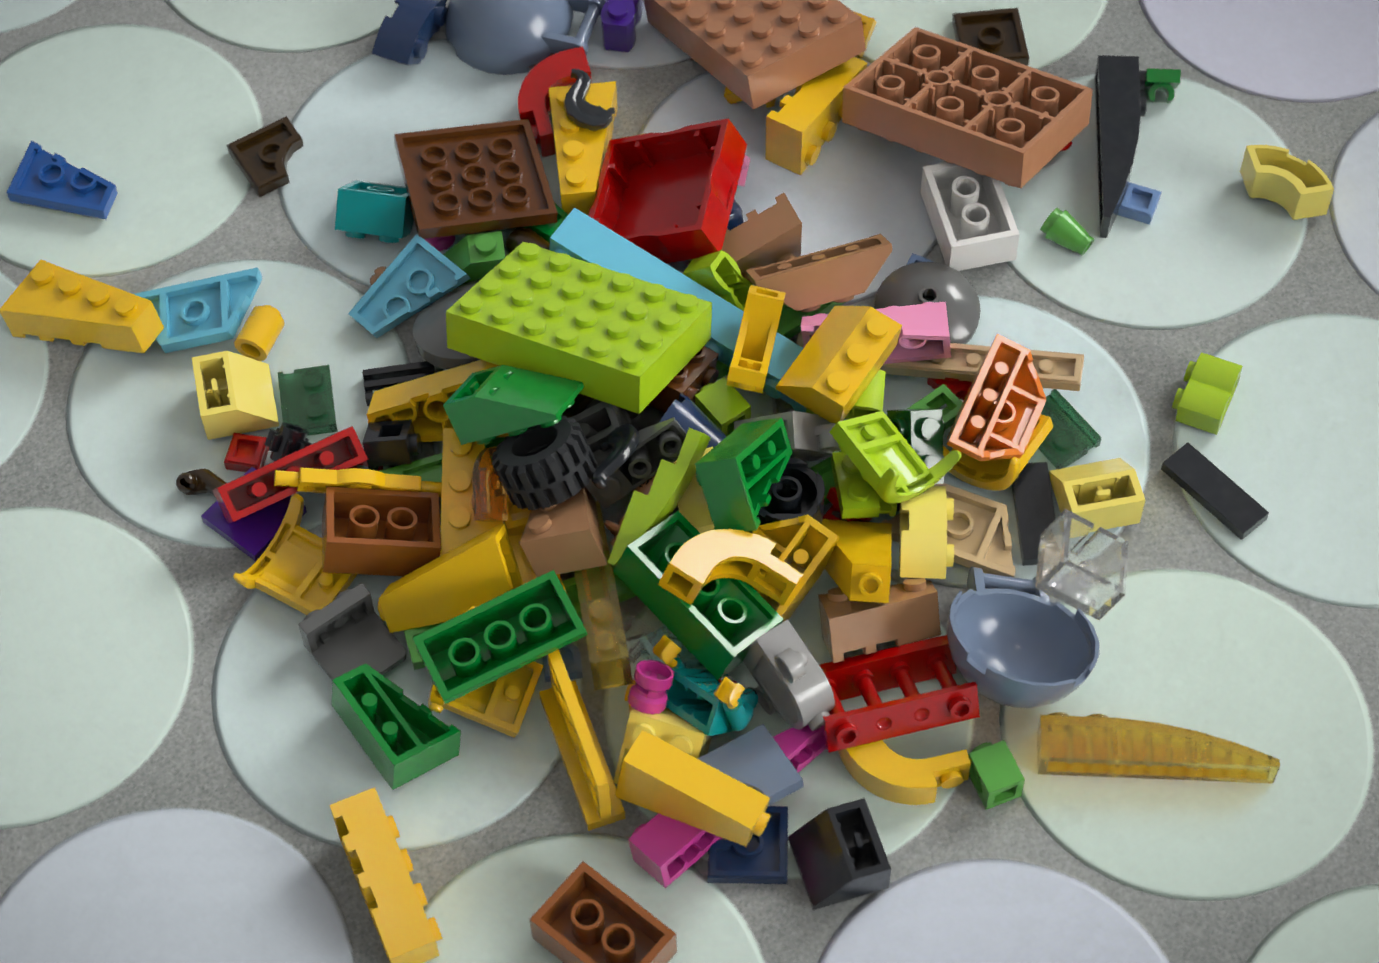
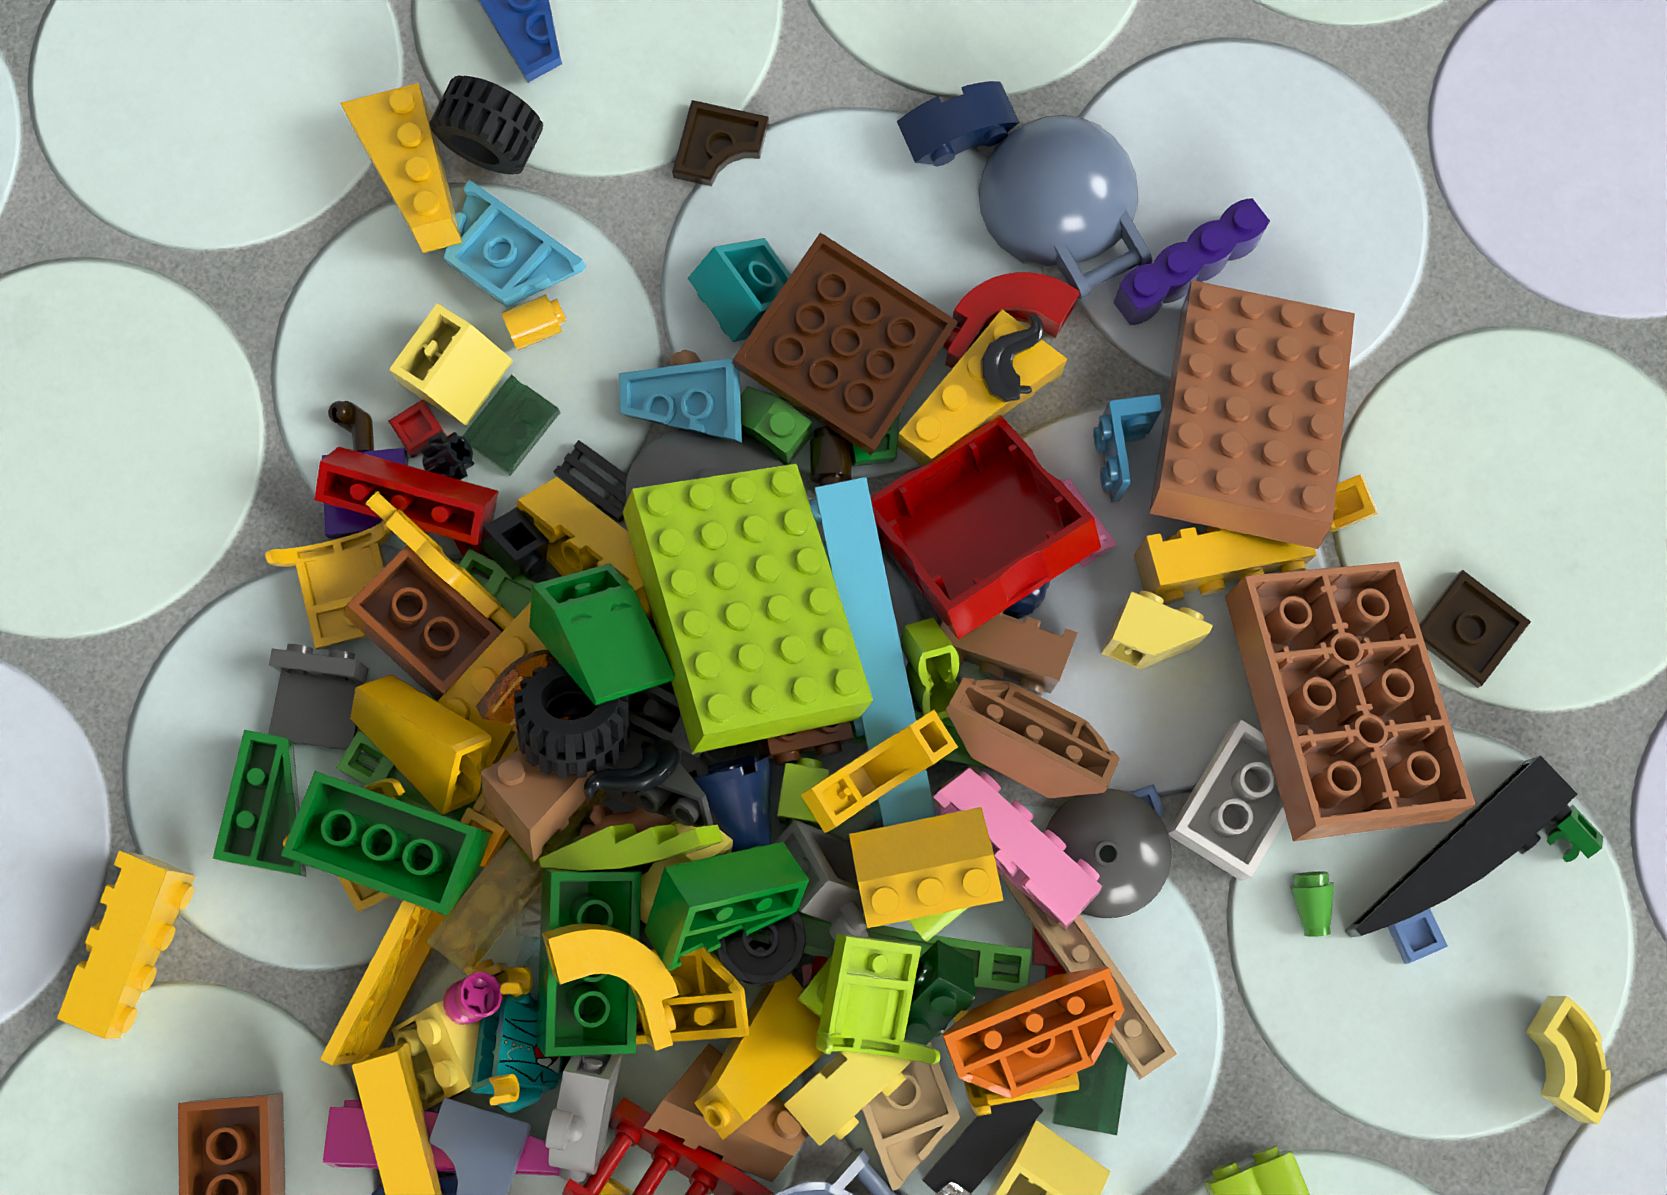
camera: 45 degrees right, 20 degrees up
none -> black tyre [429,75,543,175]
none -> dark azure bracket [1093,394,1162,502]
none -> light yellow slope [1101,591,1213,670]

